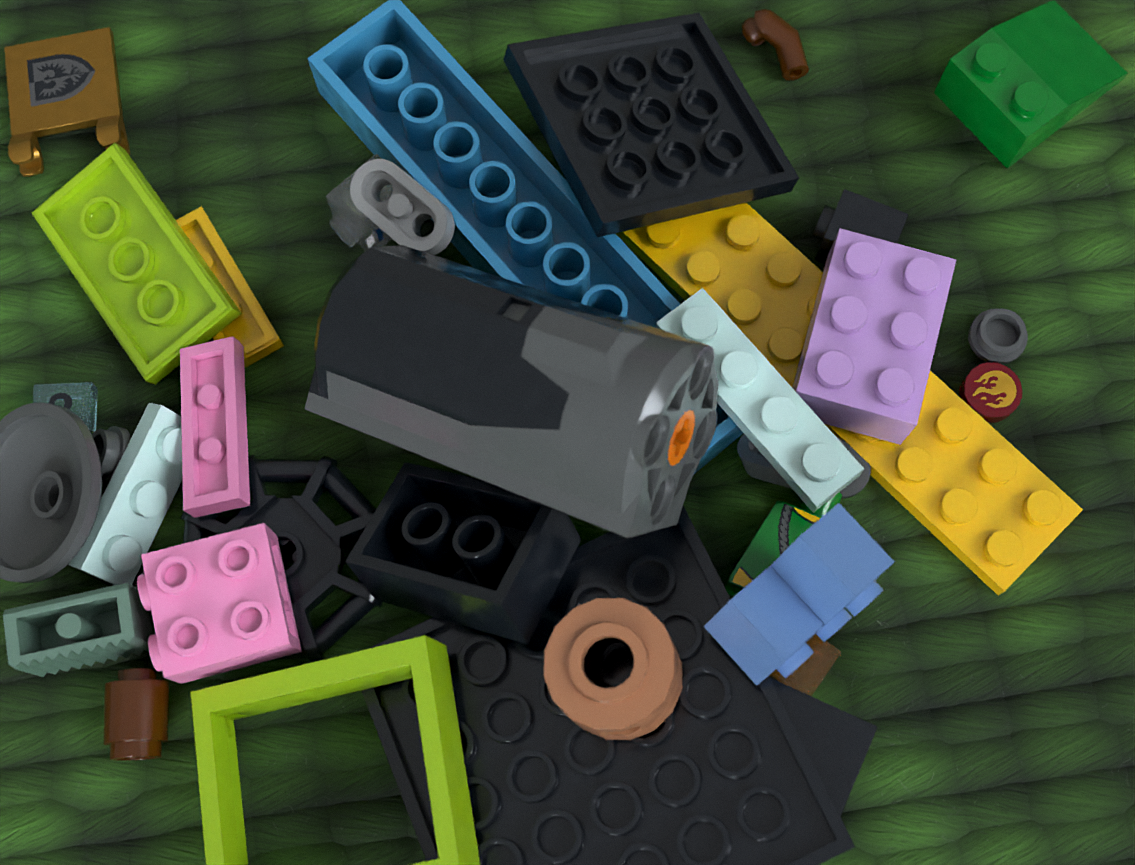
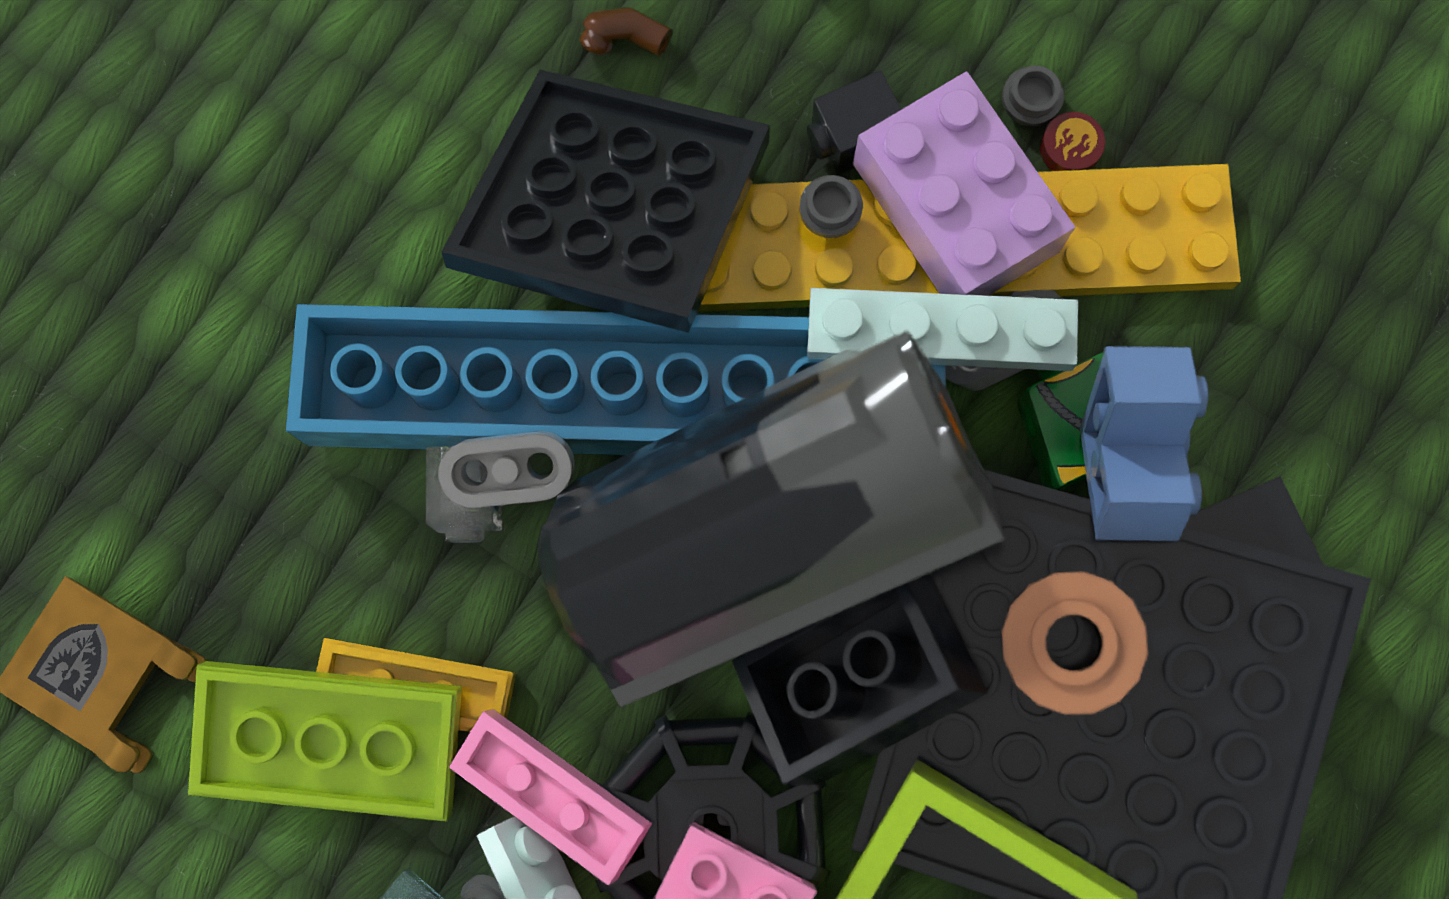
camera: 45 degrees left, 5 degrees up
none -> dark grey plate [799,175,863,238]

